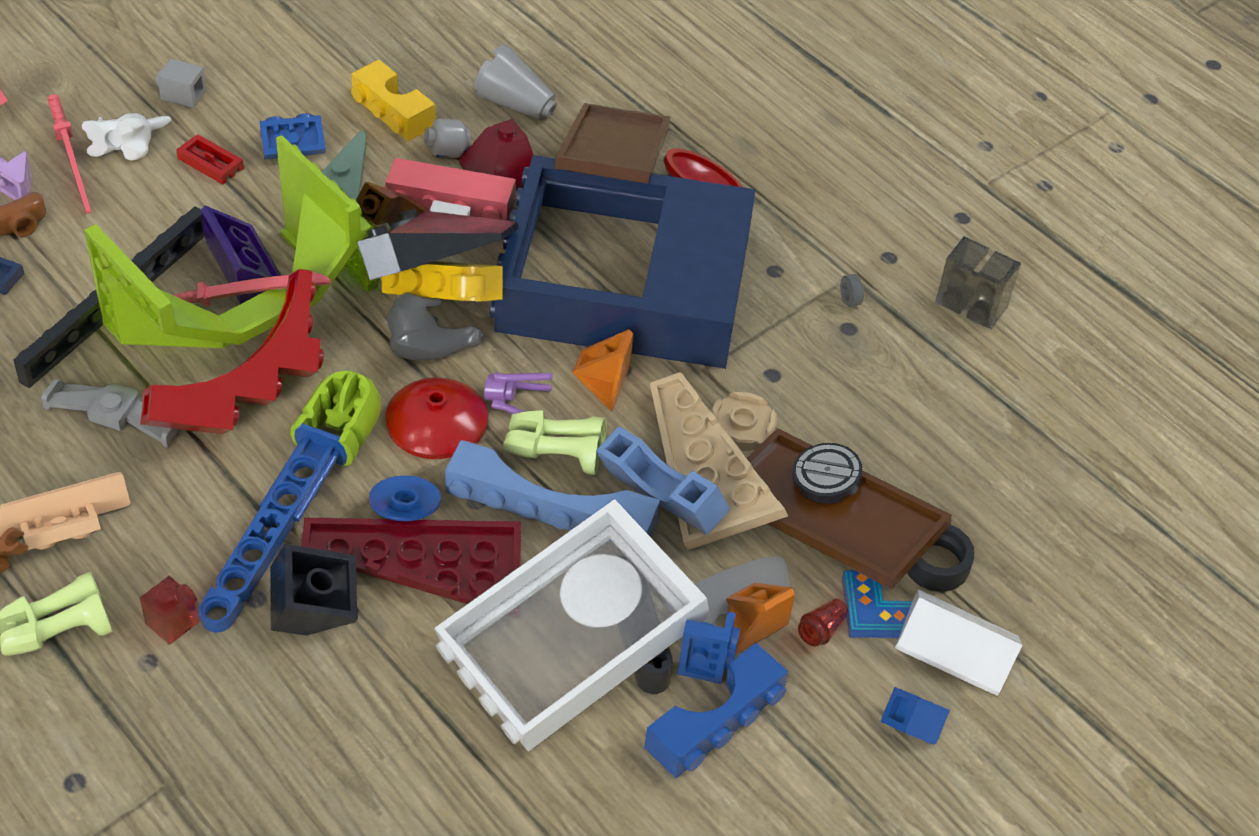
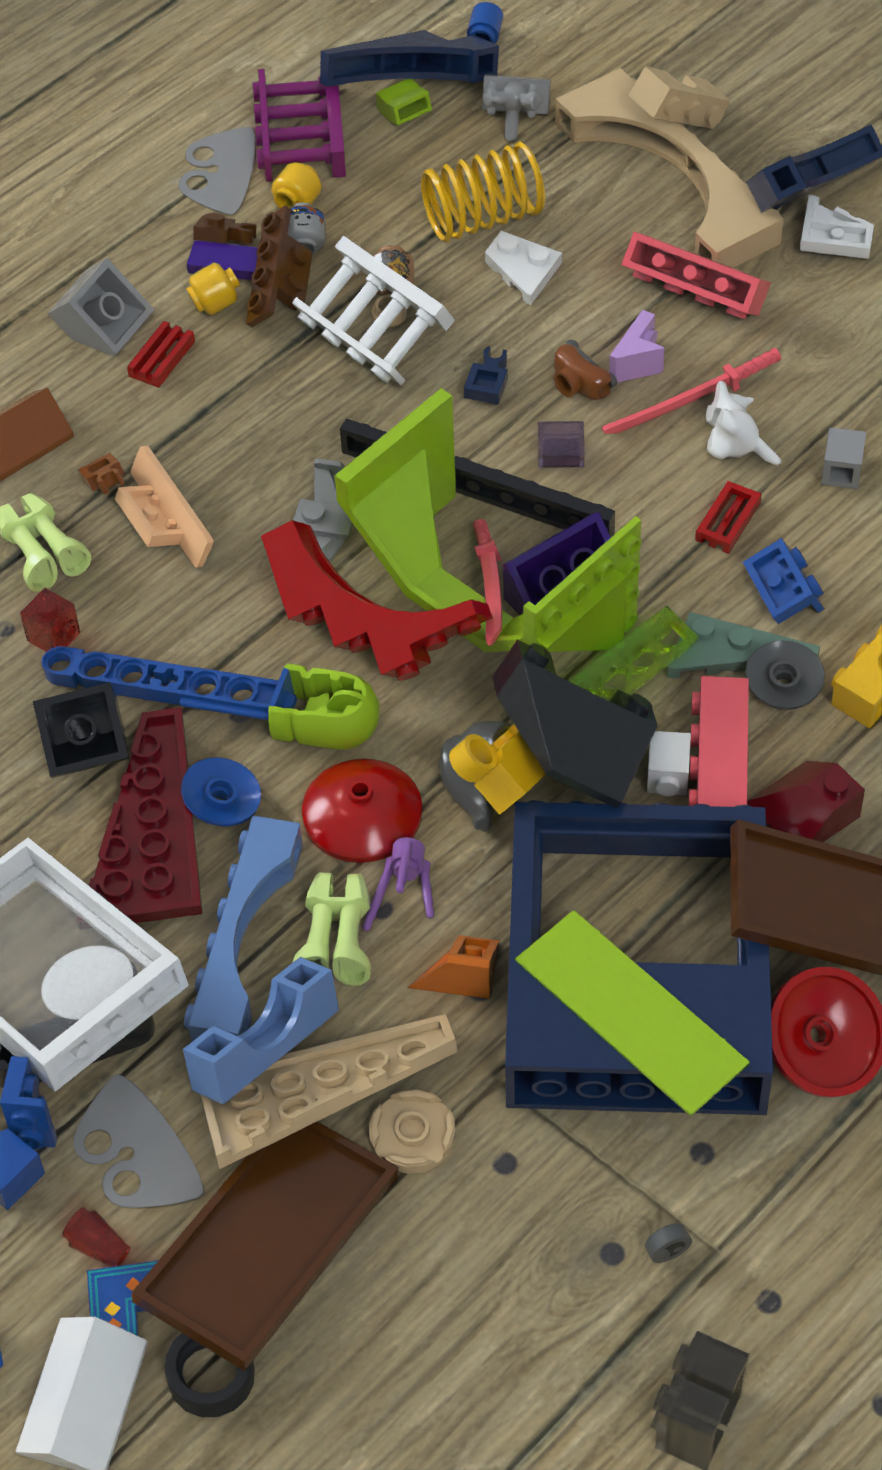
camera: 90 degrees right, 5 degrees up
reddish brown slope [356,182,429,226] -> none
light grey head [424,118,471,159] -> none
orange slope [726,582,795,655] -> none
tile [793,443,863,504] -> none
none -> lime window [515,910,750,1116]
none -> clear purple piece [538,421,585,468]
none -> dark grey dish [745,640,824,710]

